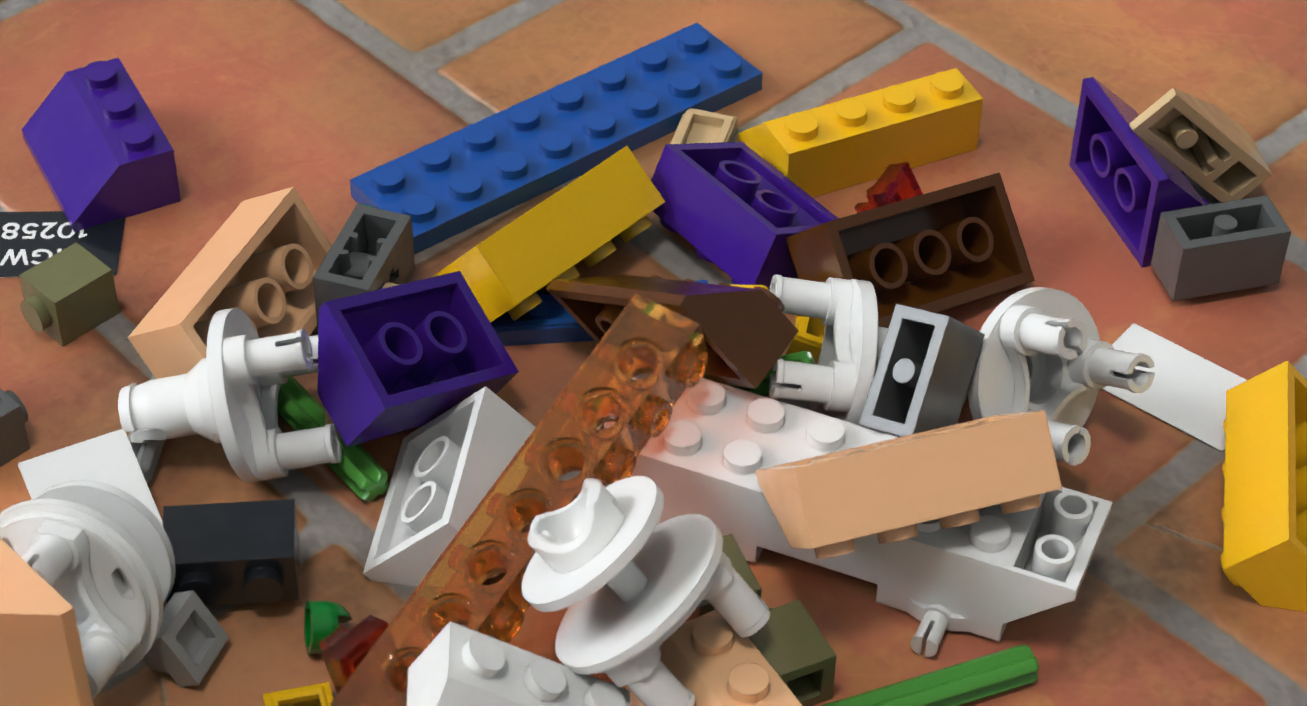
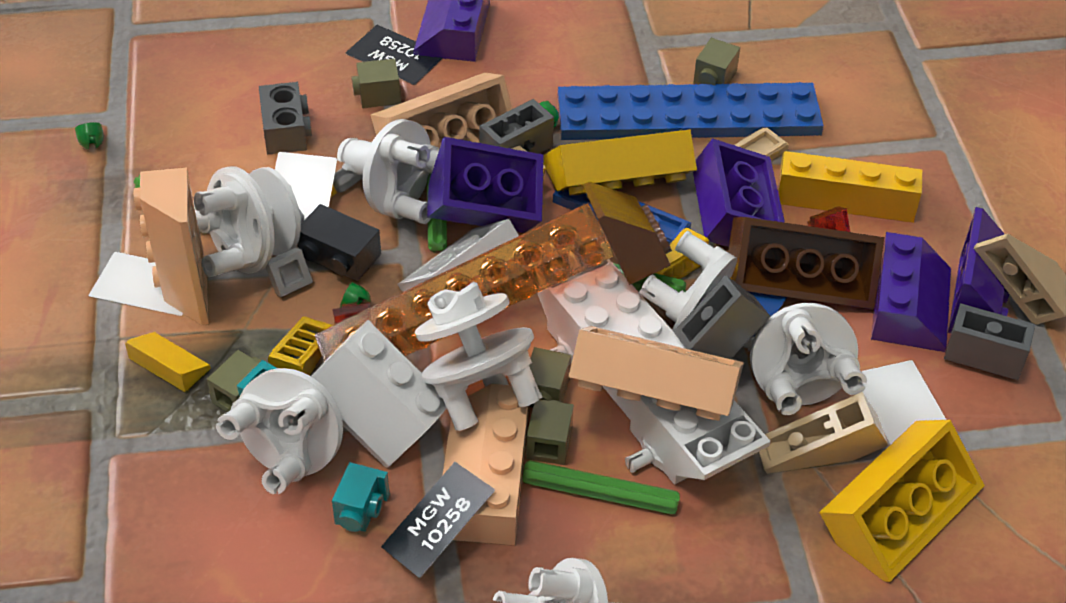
camera: 35 degrees right, 5 degrees up
none -> olive brick [693,38,740,85]
none -> tan slope [759,392,889,474]
none -> dark purple slope [871,232,951,352]

